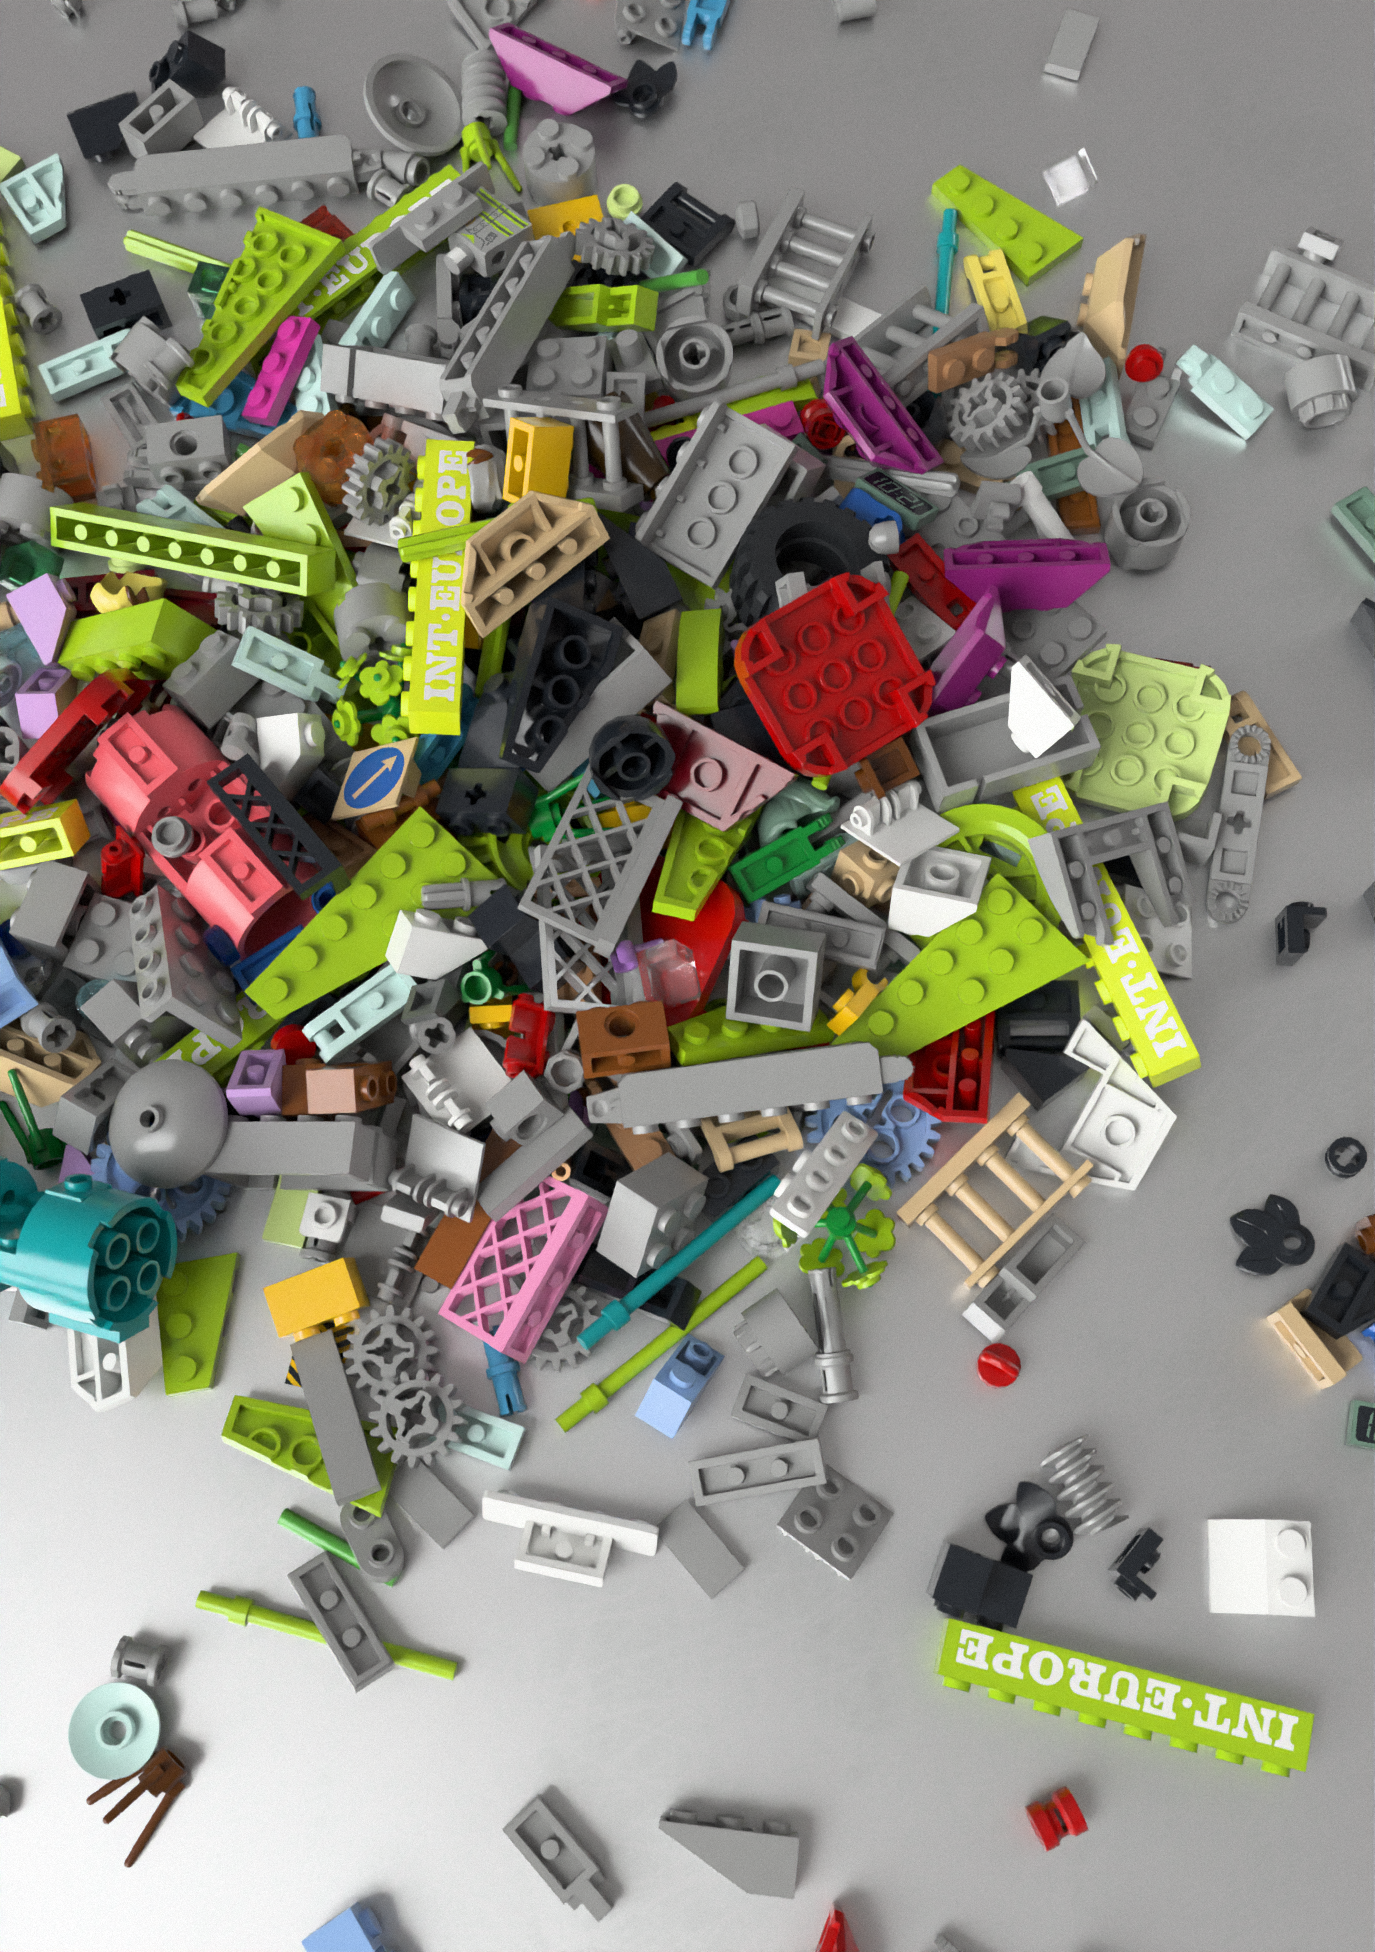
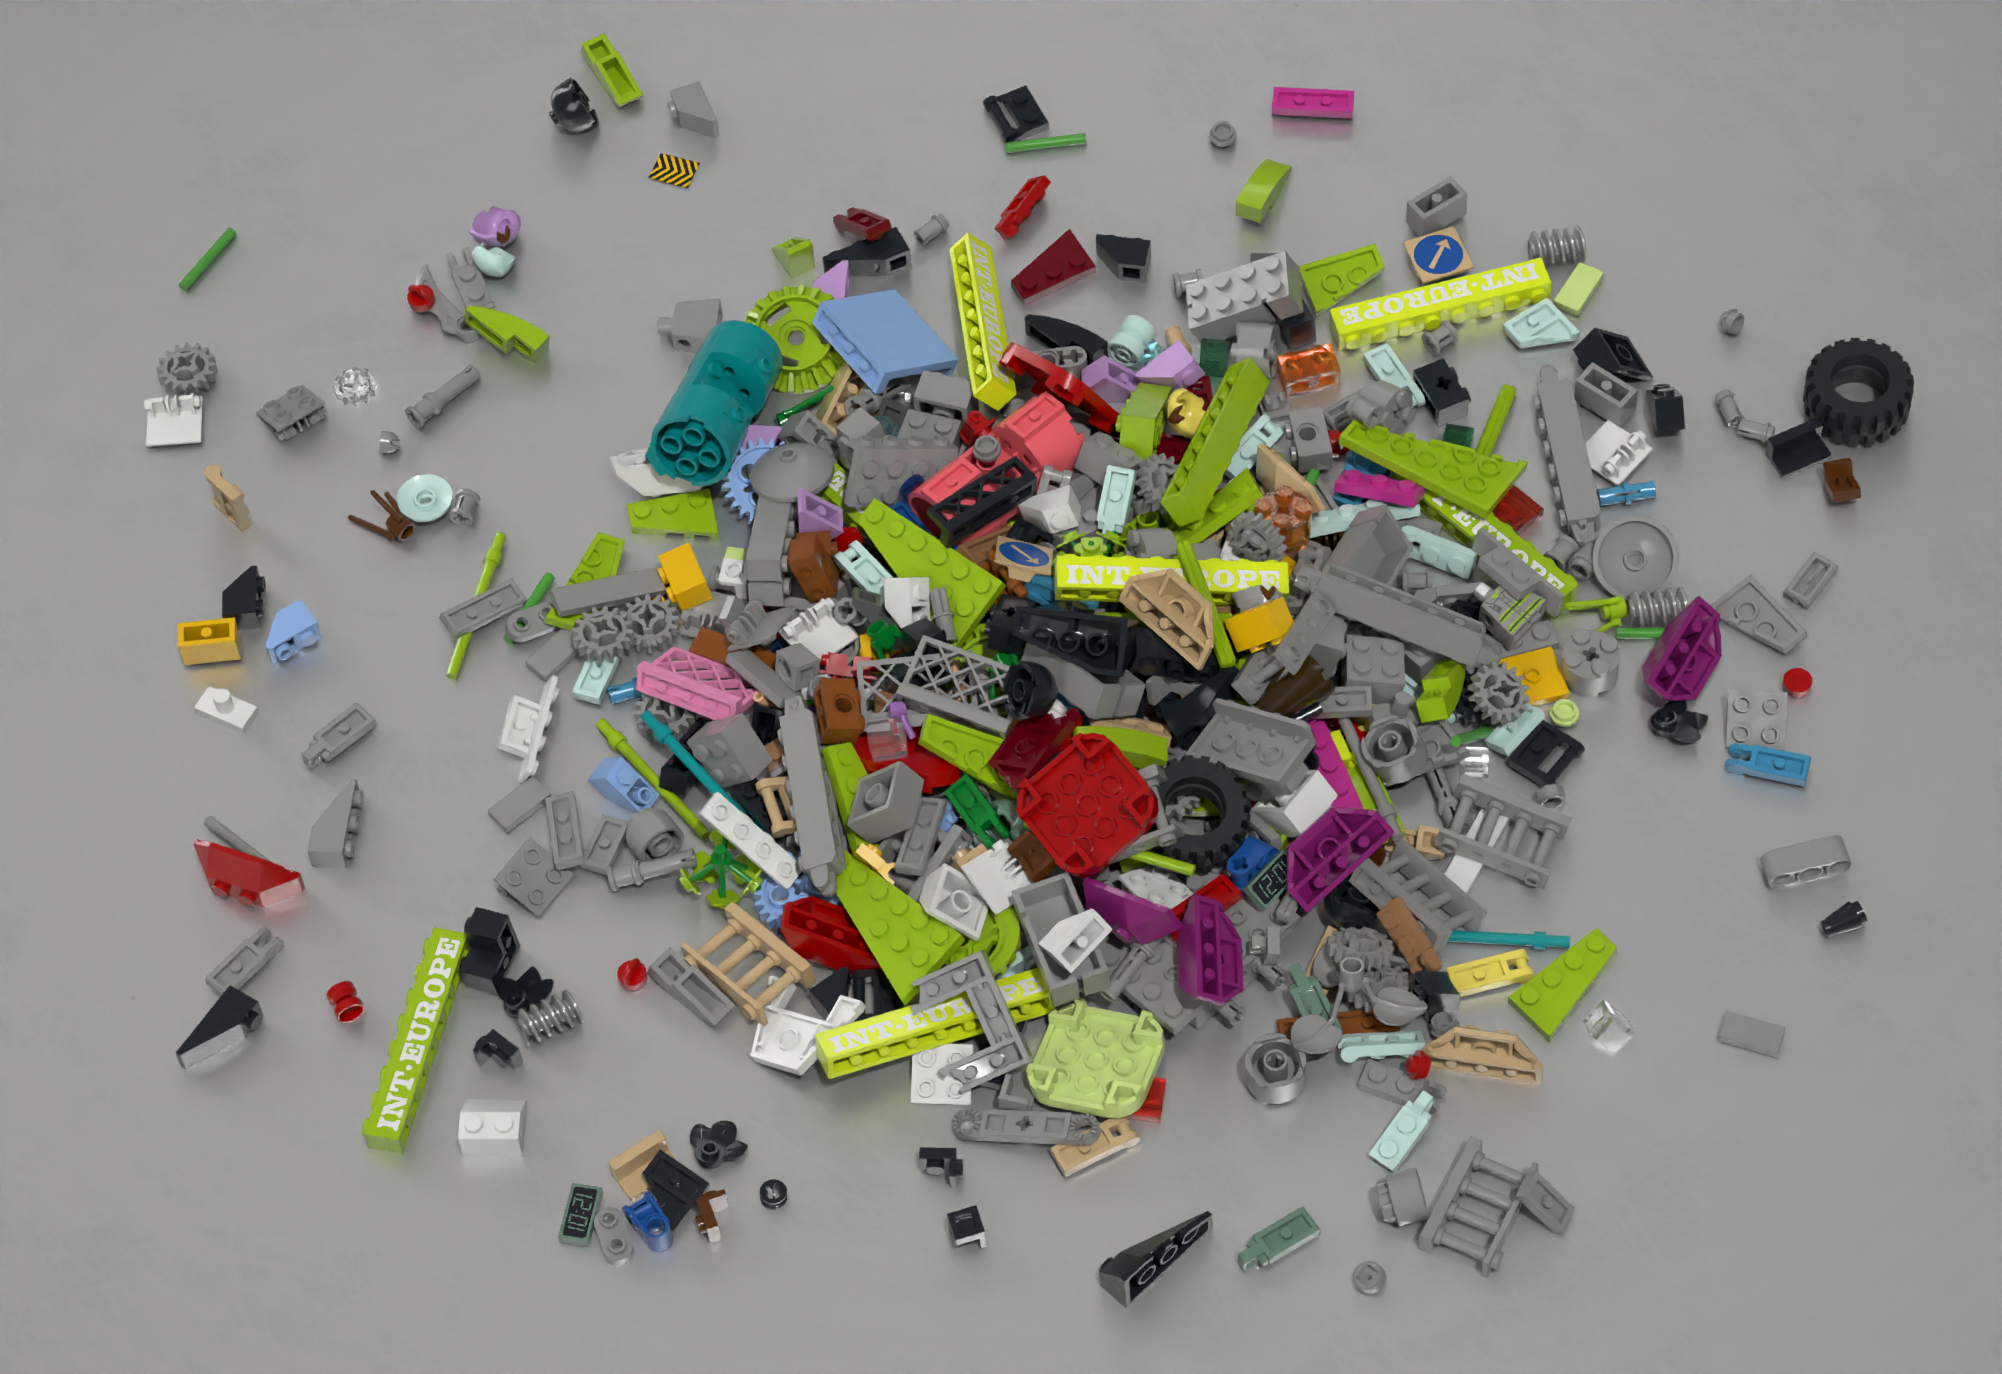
camera: 90 degrees right, 15 degrees down
light grey hinge [868,520,899,555] -> none
white plant [1010,471,1075,540] -> none

